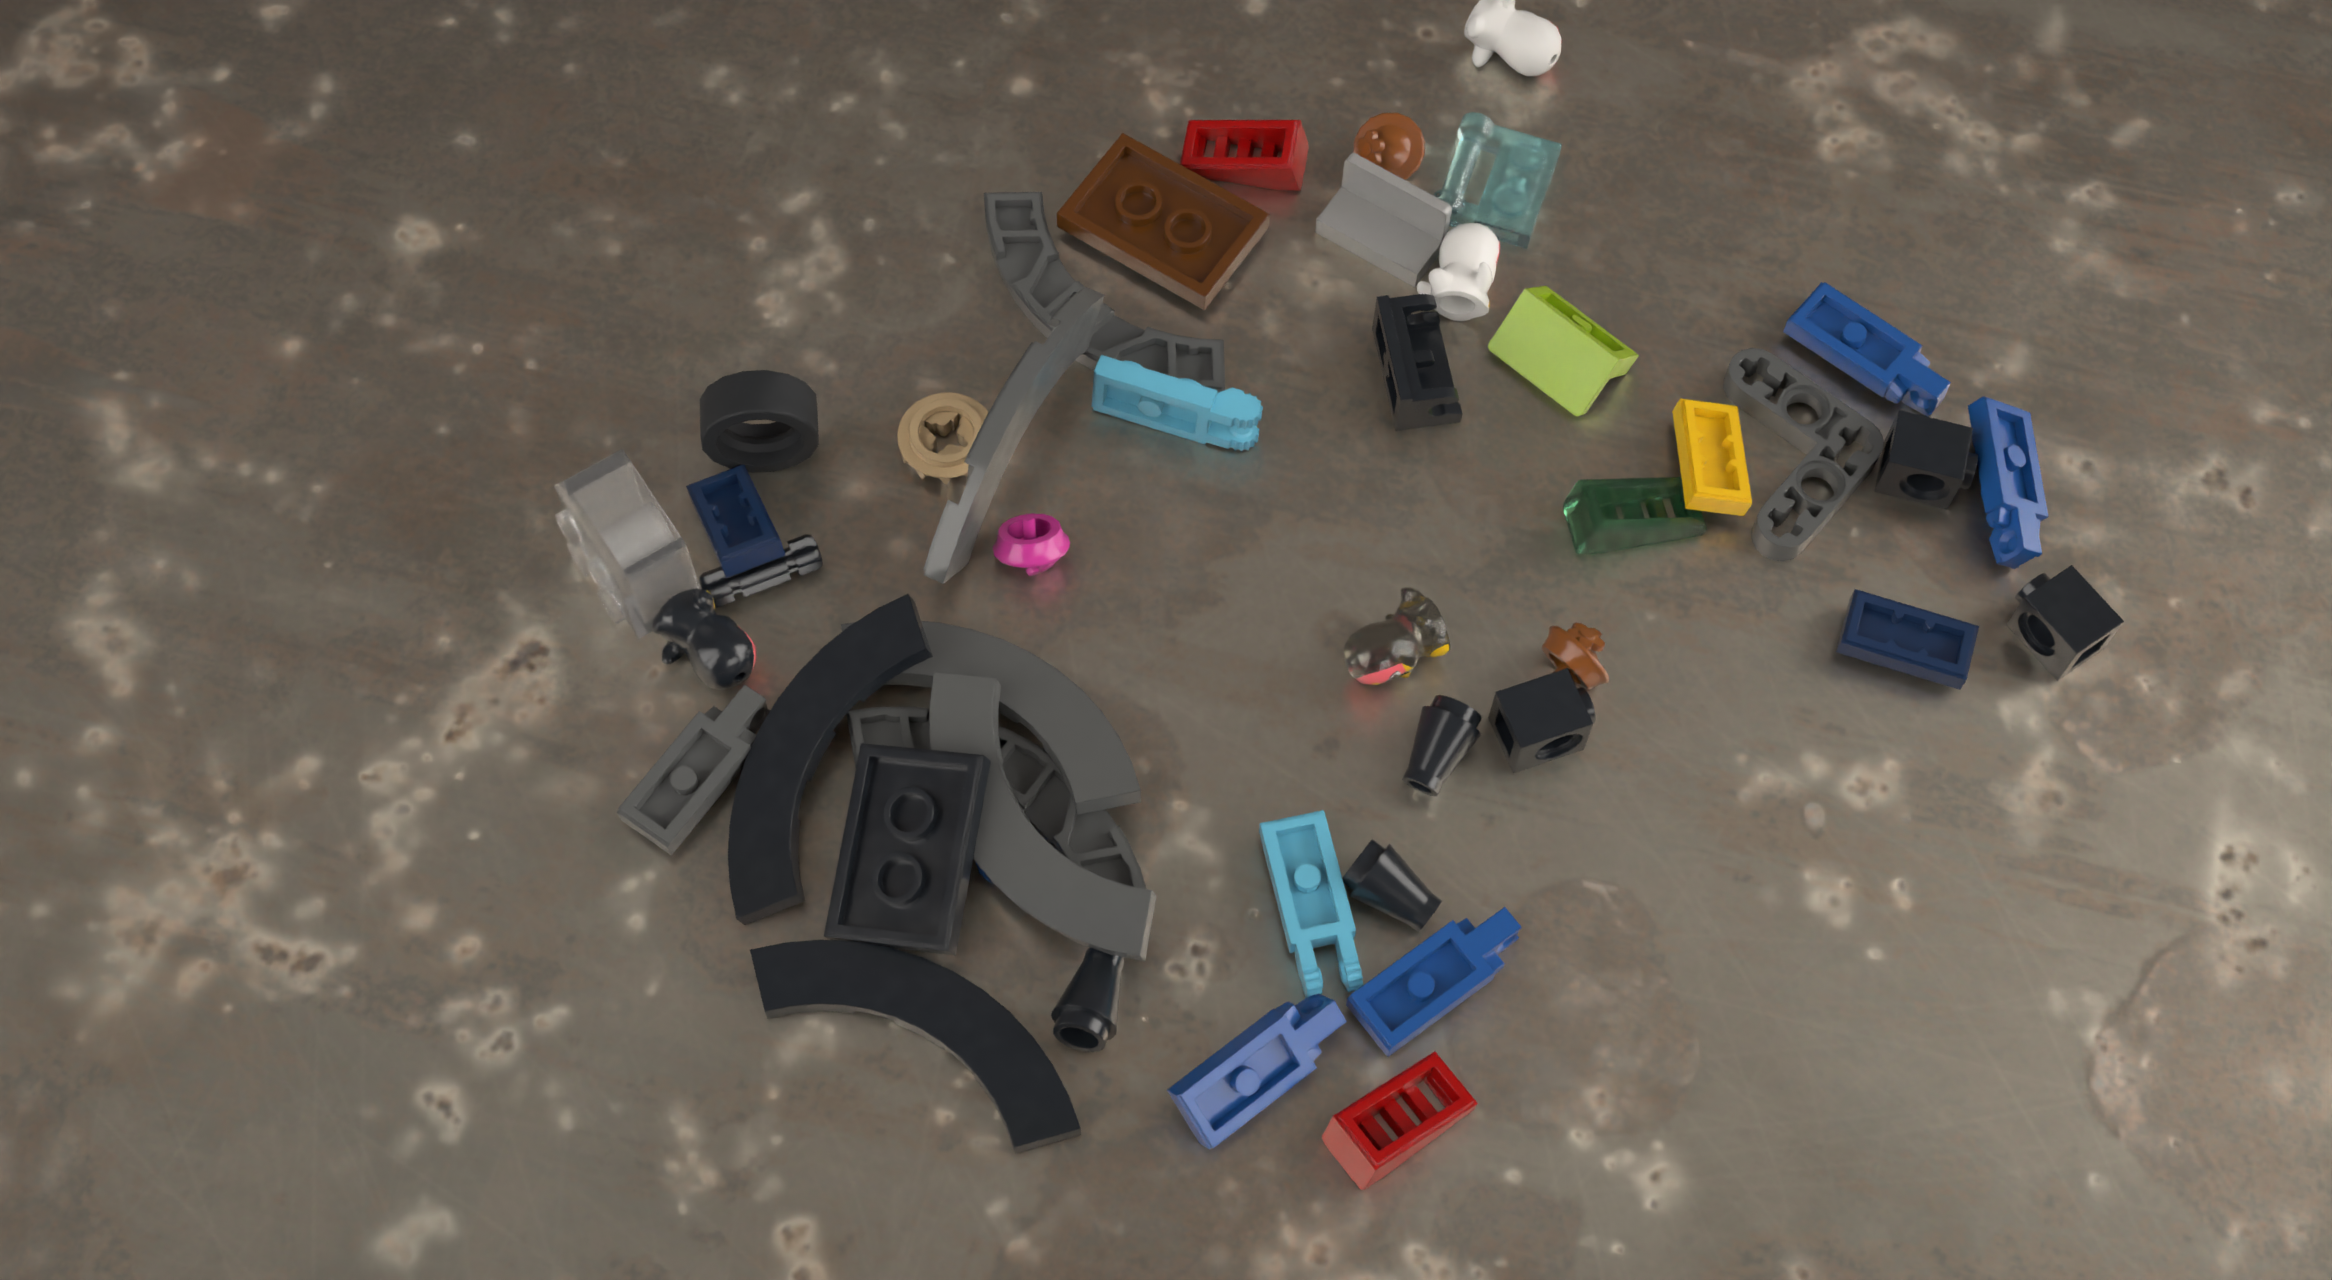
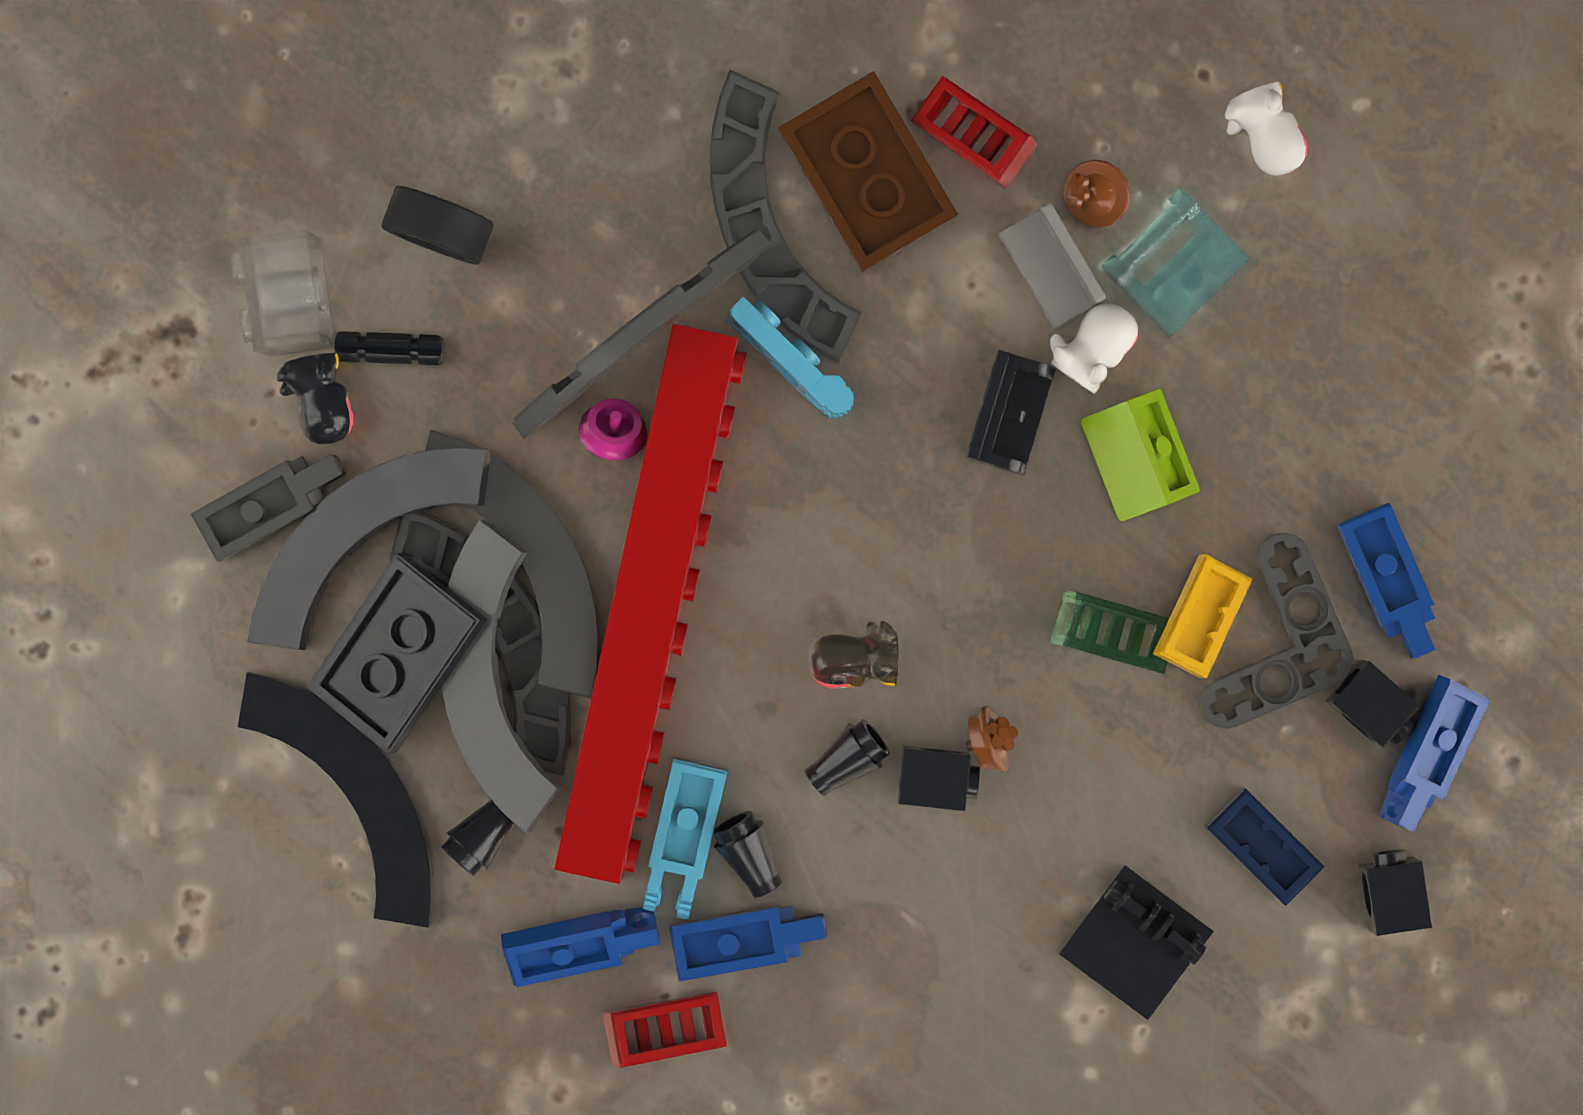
camera: 25 degrees right, 25 degrees up
dark blue plate [686,465,785,578] -> none
tan gear [897,392,989,485] -> none
none -> red brick [554,323,747,884]
none -> black hinge [1059,865,1214,1020]

